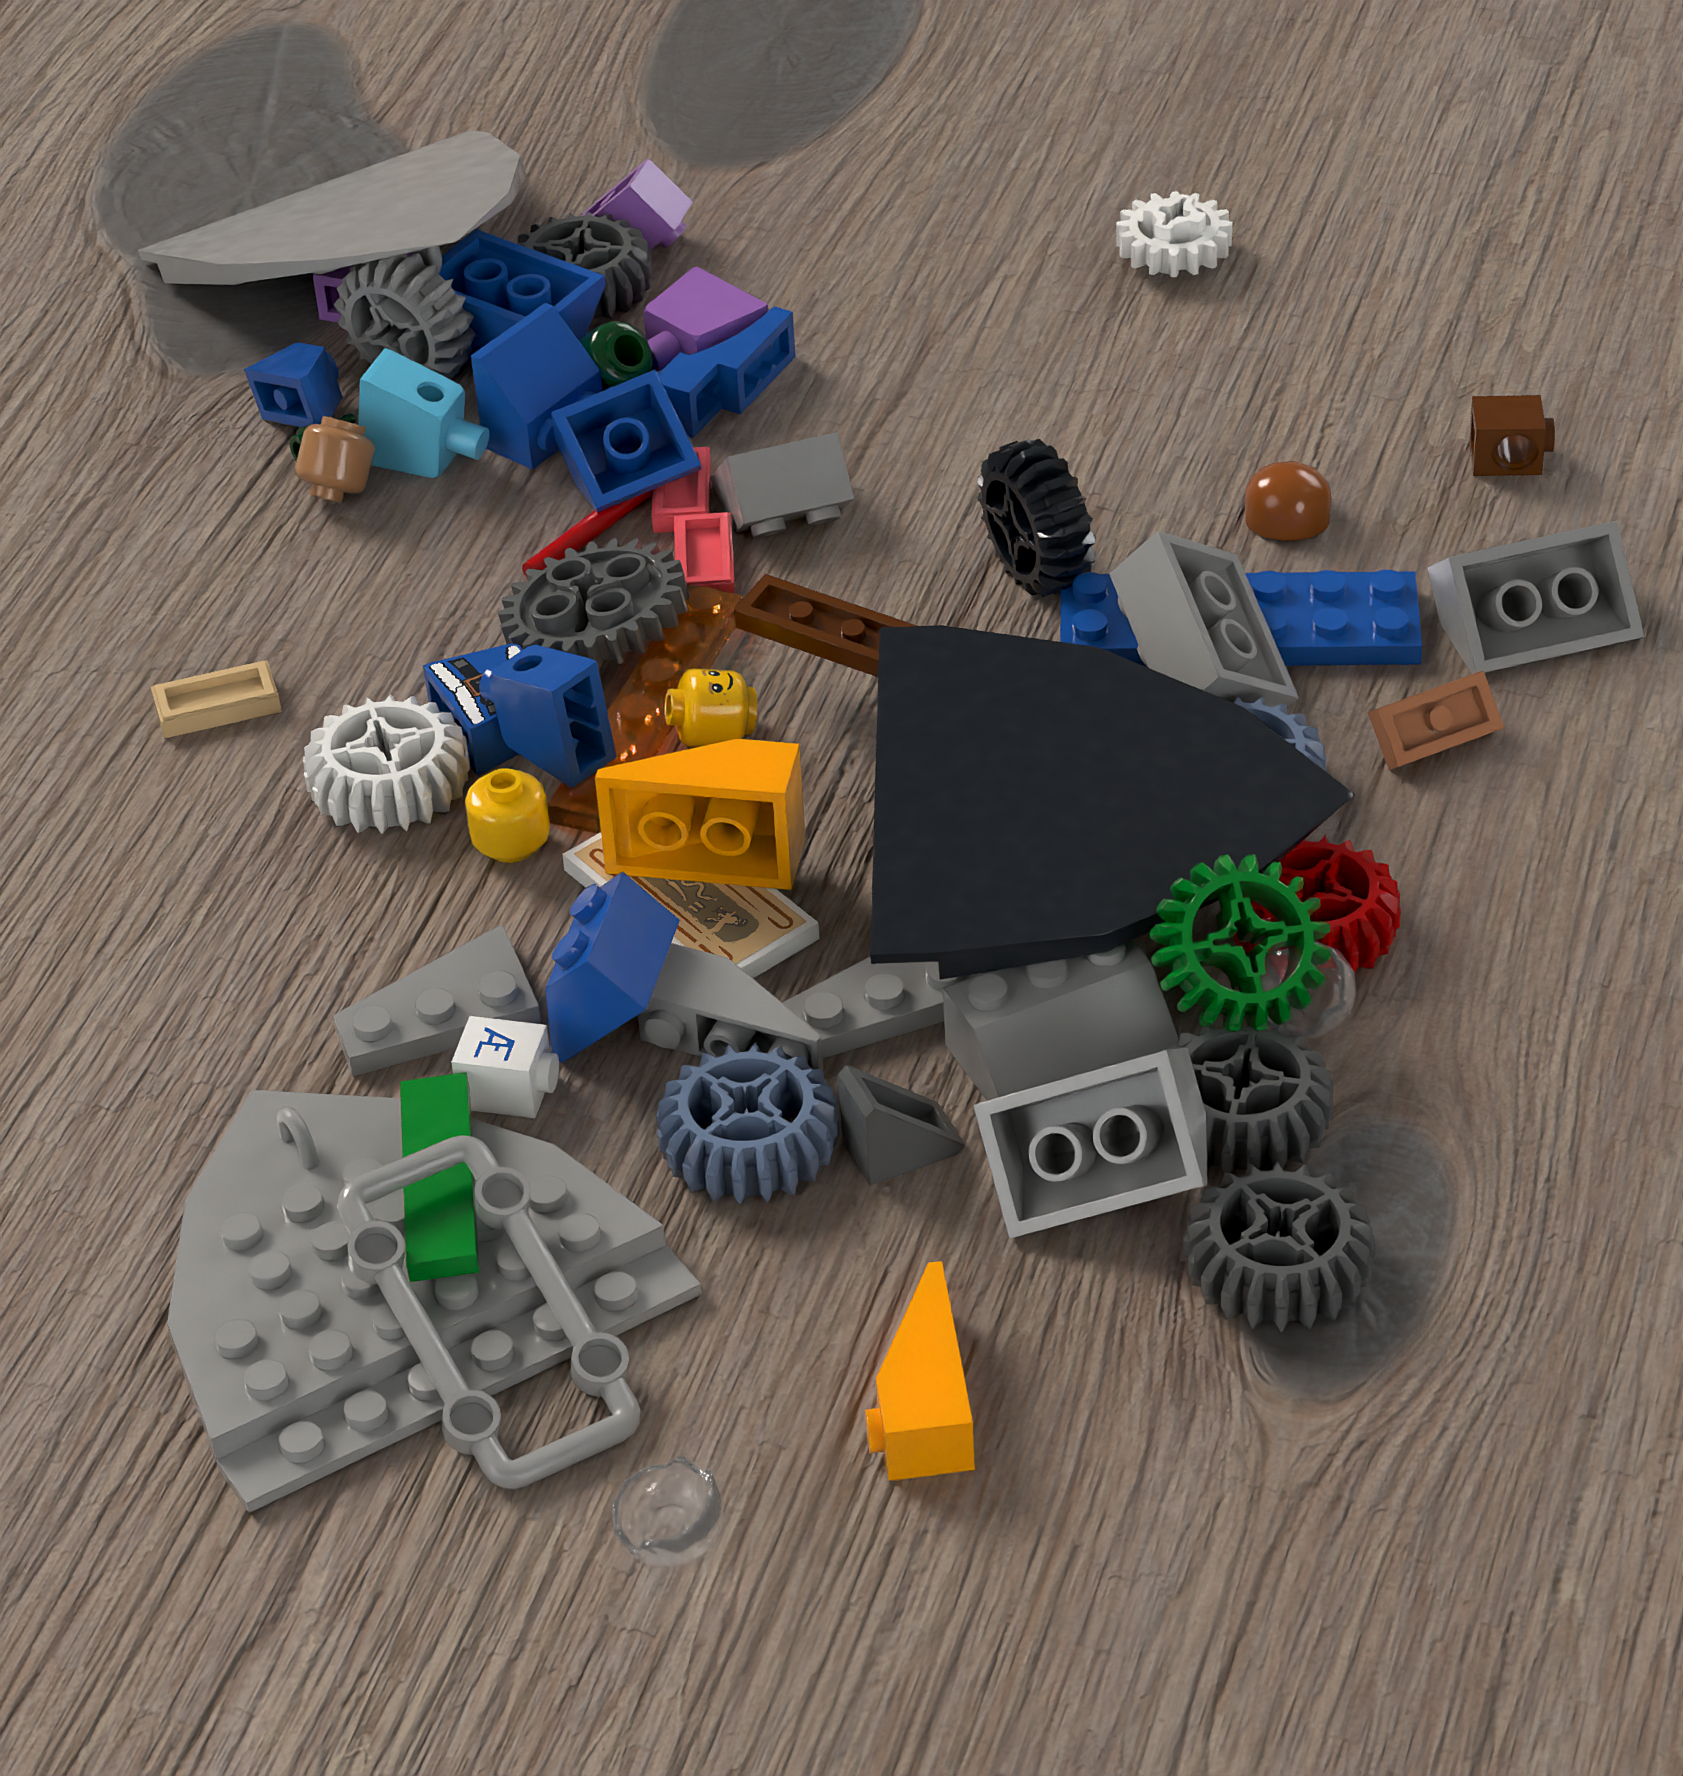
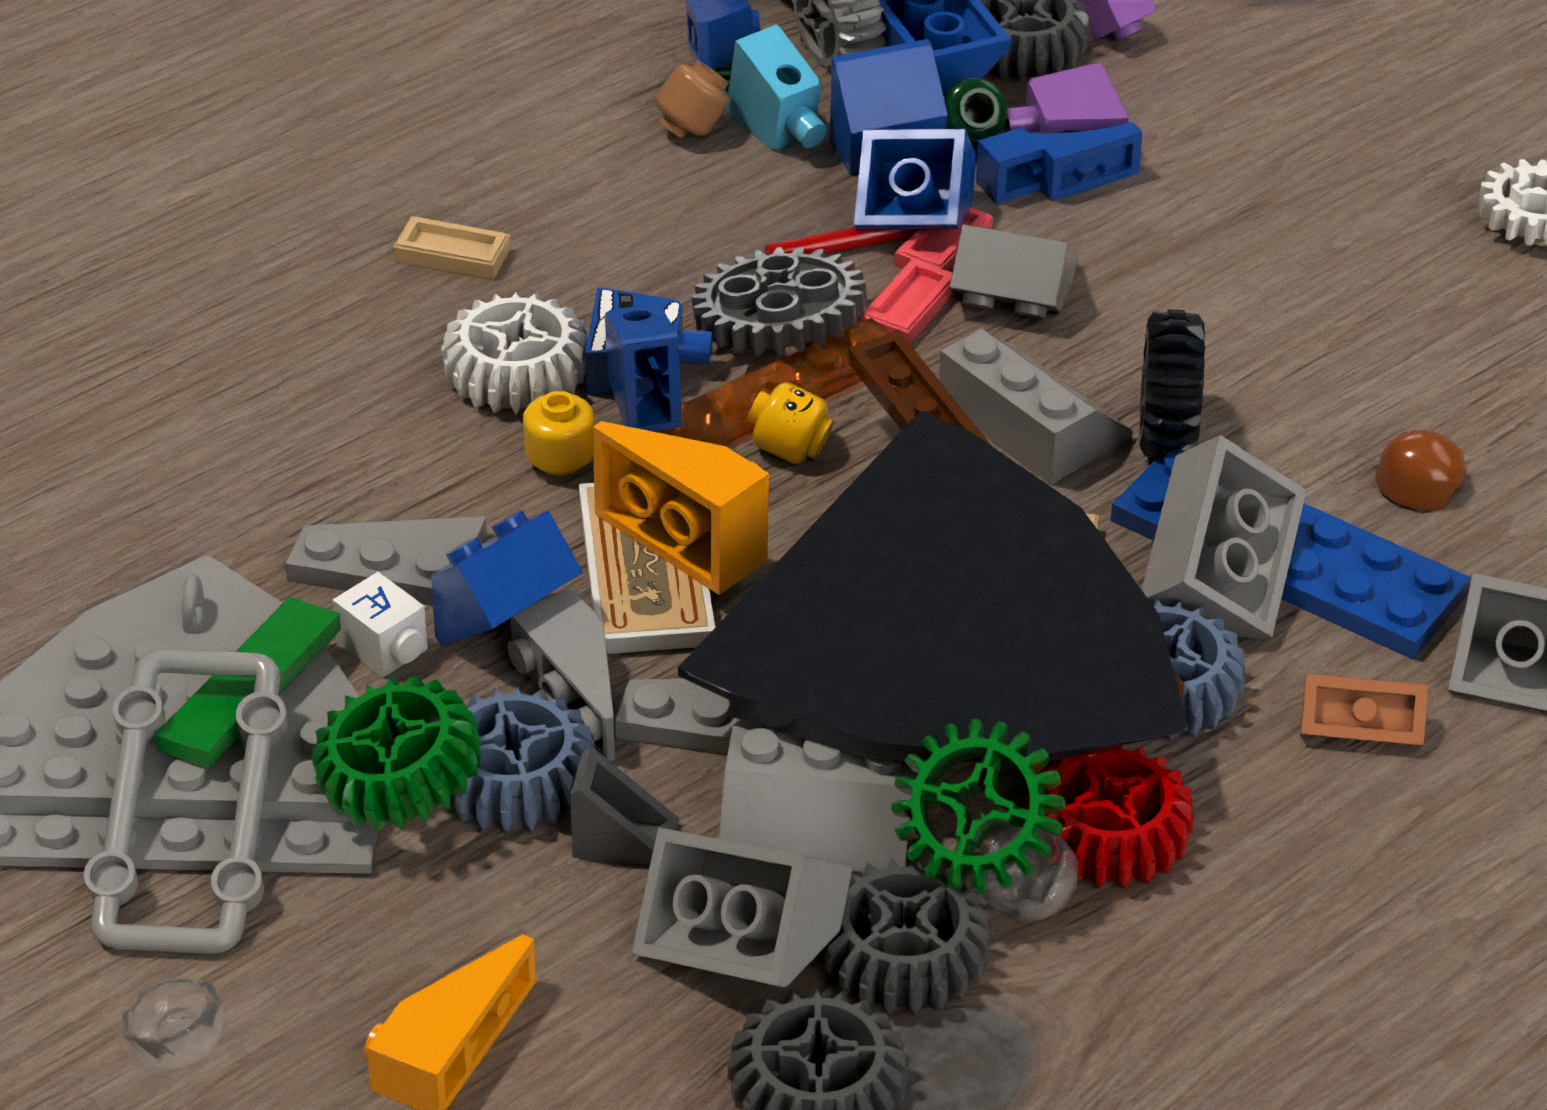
camera: 30 degrees right, 0 degrees up
none -> green gear [311,675,482,832]
none -> light grey slope [939,329,1133,485]

